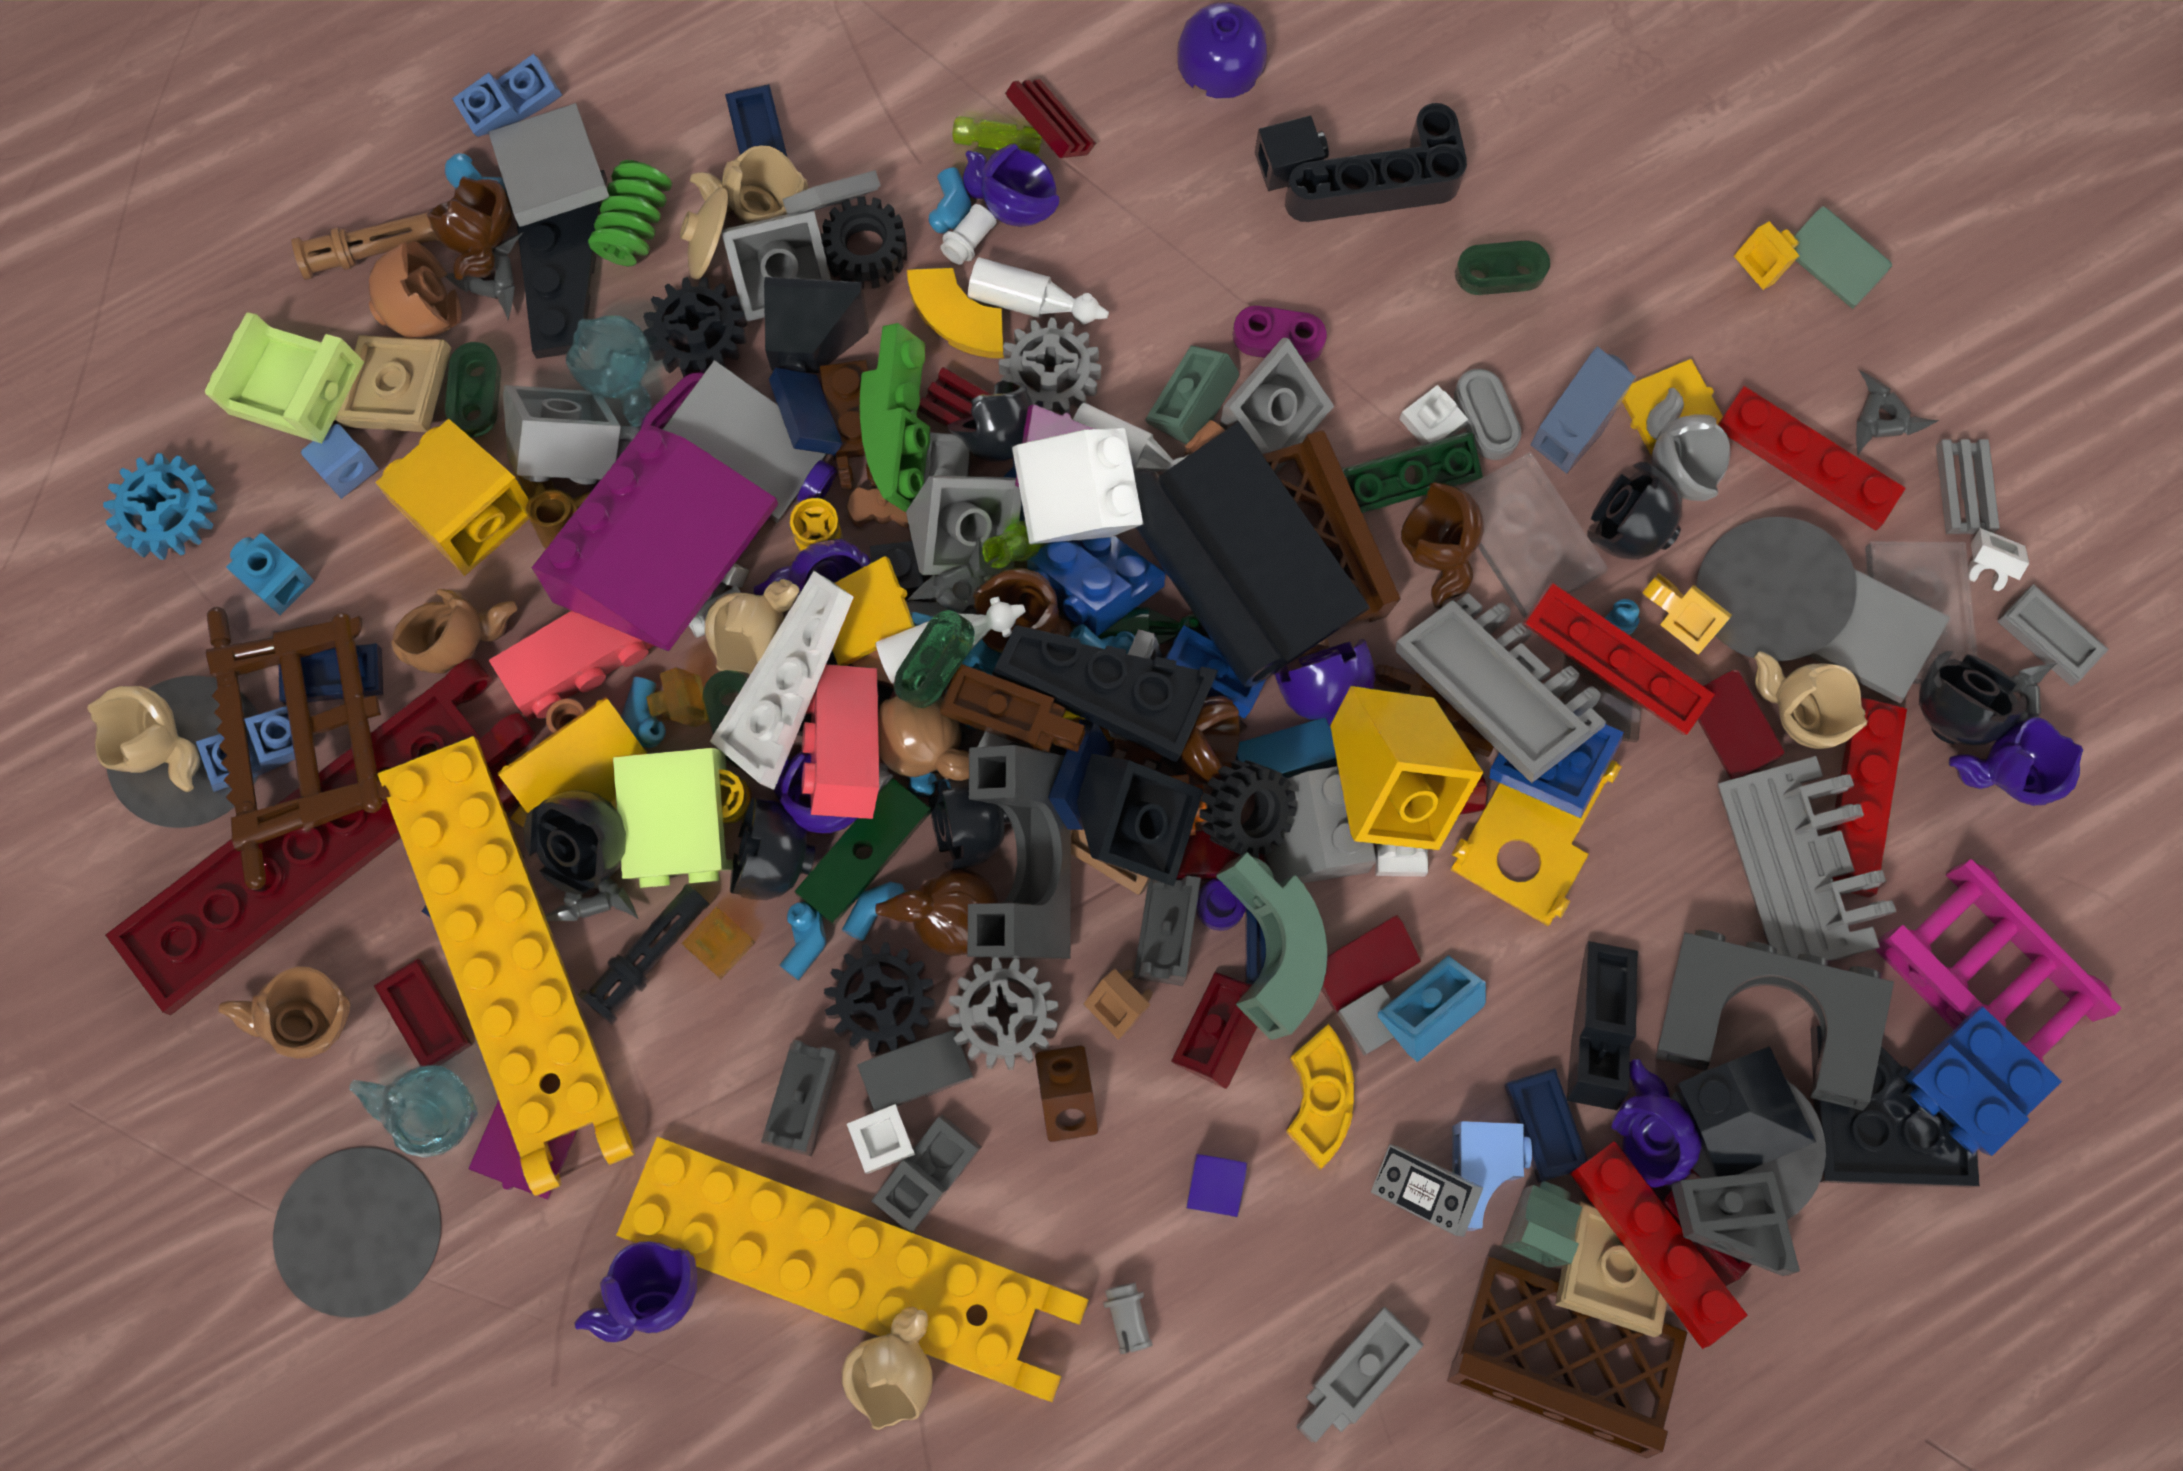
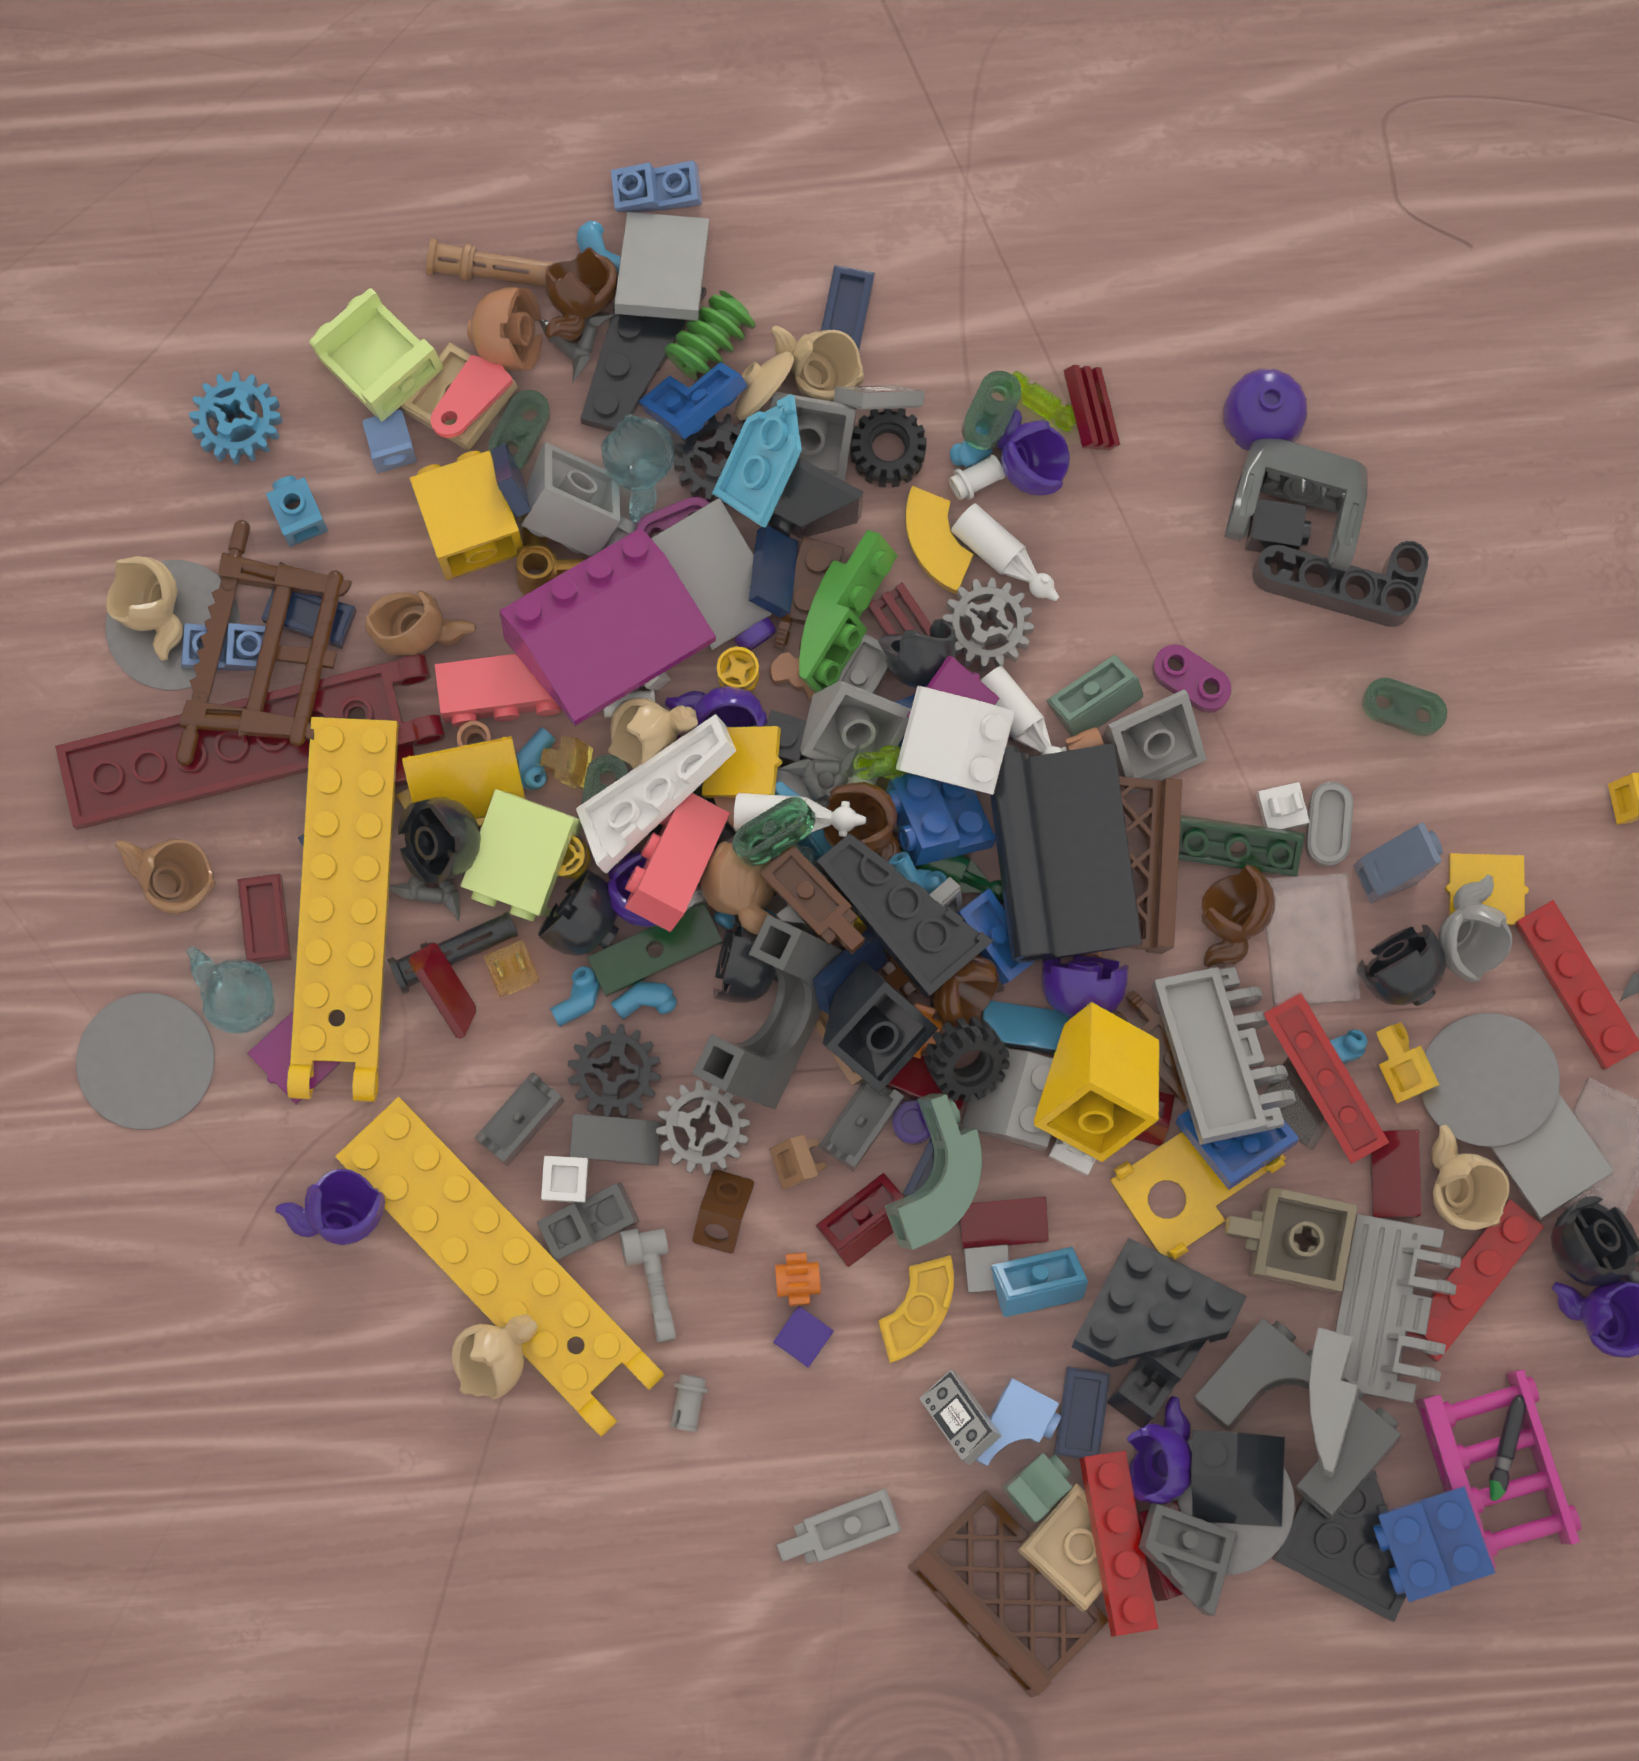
camera: 25 degrees right, 5 degrees up
reddish brown hair [875,869,998,956] -> none
none -> dark red slope [408,943,476,1040]
none -> coral piece [430,355,513,438]
none -> dark blue tile [491,443,531,517]
none -> light grey brick [620,1228,676,1343]
none -> blue plate [638,362,748,440]
none -> medium azure tile [712,394,802,528]
none -> orange gear [775,1252,821,1306]
none -> clear green plate [961,371,1022,450]
none -> black plate [1071,1238,1247,1368]
none -> dark grey connector [1224,439,1368,572]
none -> dark tan hinge [1224,1188,1358,1294]
none -> light grey slope [1309,1327,1358,1478]
none -> black piece [1489,1395,1526,1501]

